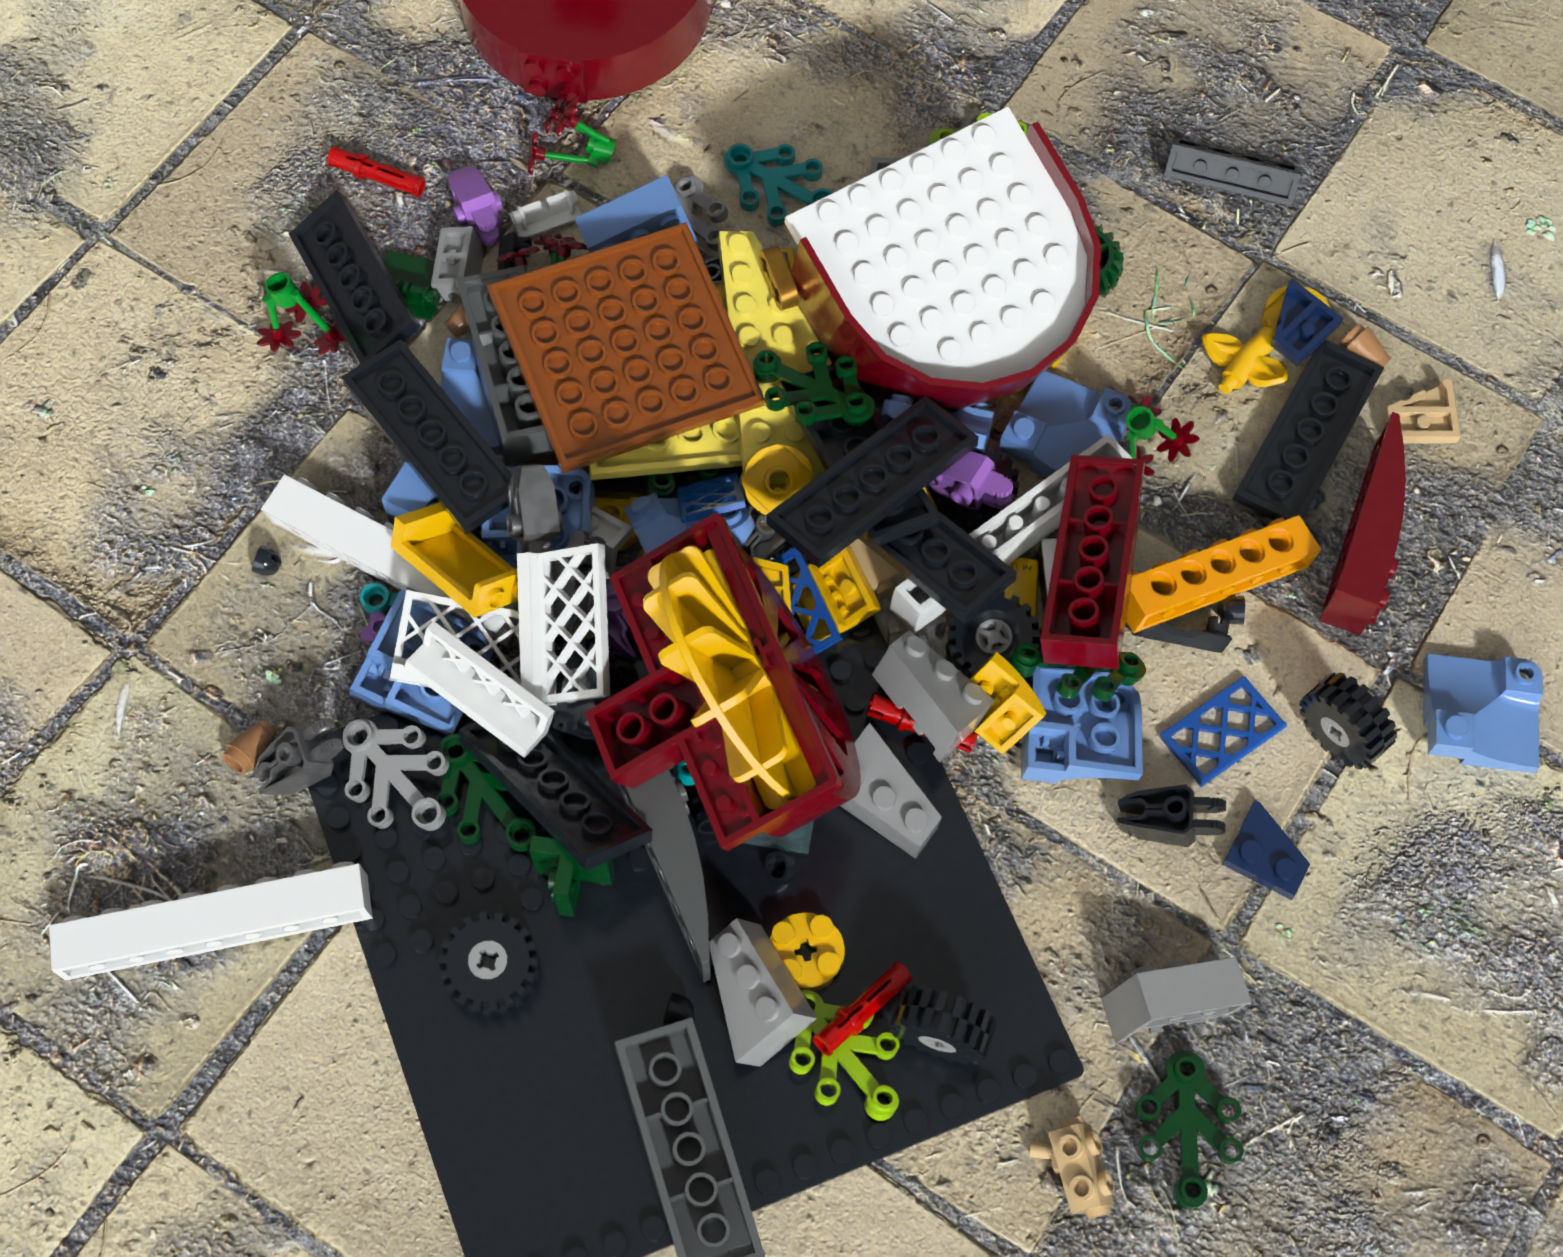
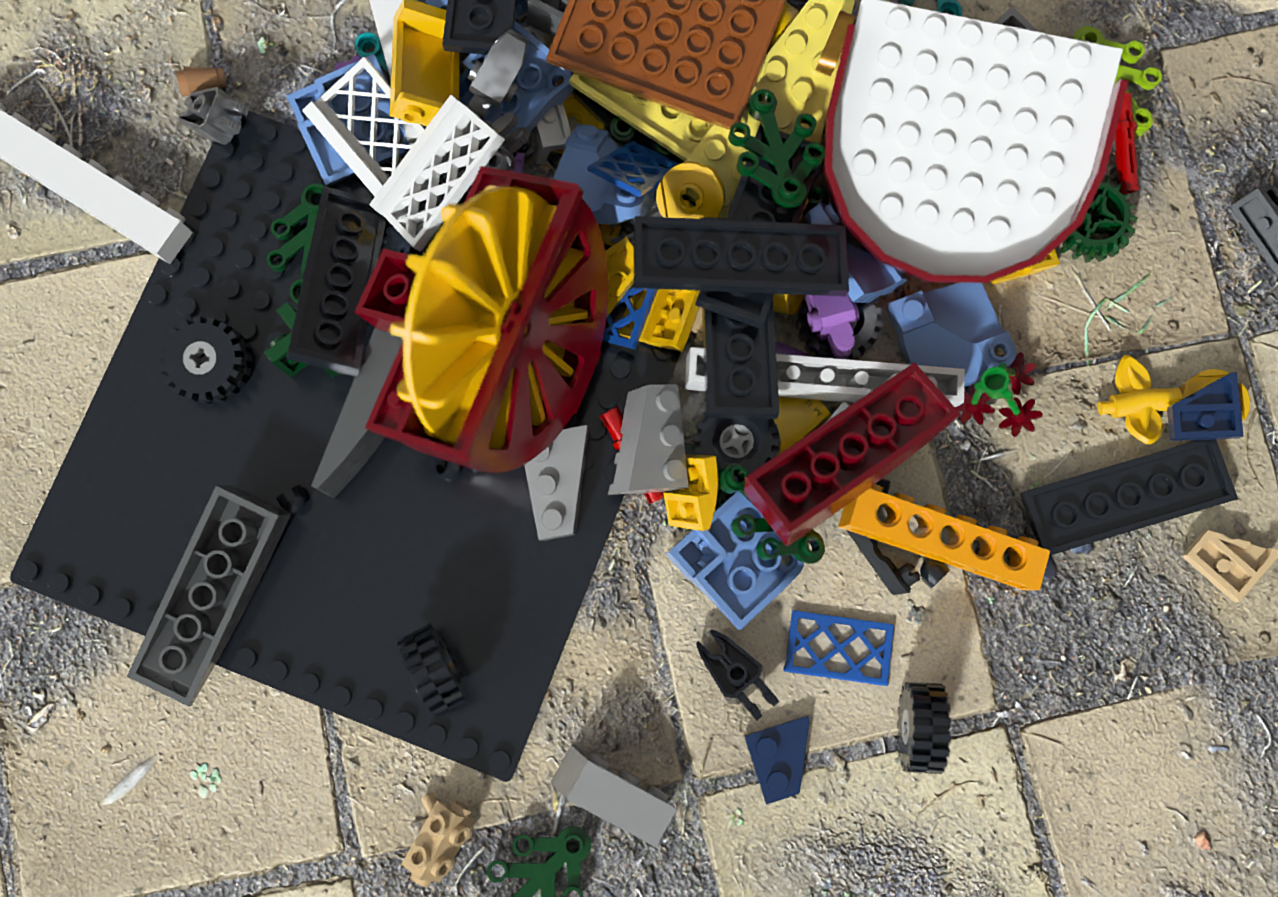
camera: 45 degrees right, 15 degrees up
light grey plant [343,719,449,831] -> none
white fence [404,621,555,758] -> none
light grey wedge [709,918,818,1067] -> none
yellow plate [769,913,845,992] -> none
lime plant [789,990,900,1121] -> none
red pin [813,962,912,1056] -> none
dark red slope [1319,412,1406,635] -> none
medium nougat cone [1340,323,1392,367] -> none
medium blue slope [1423,654,1543,773] -> none

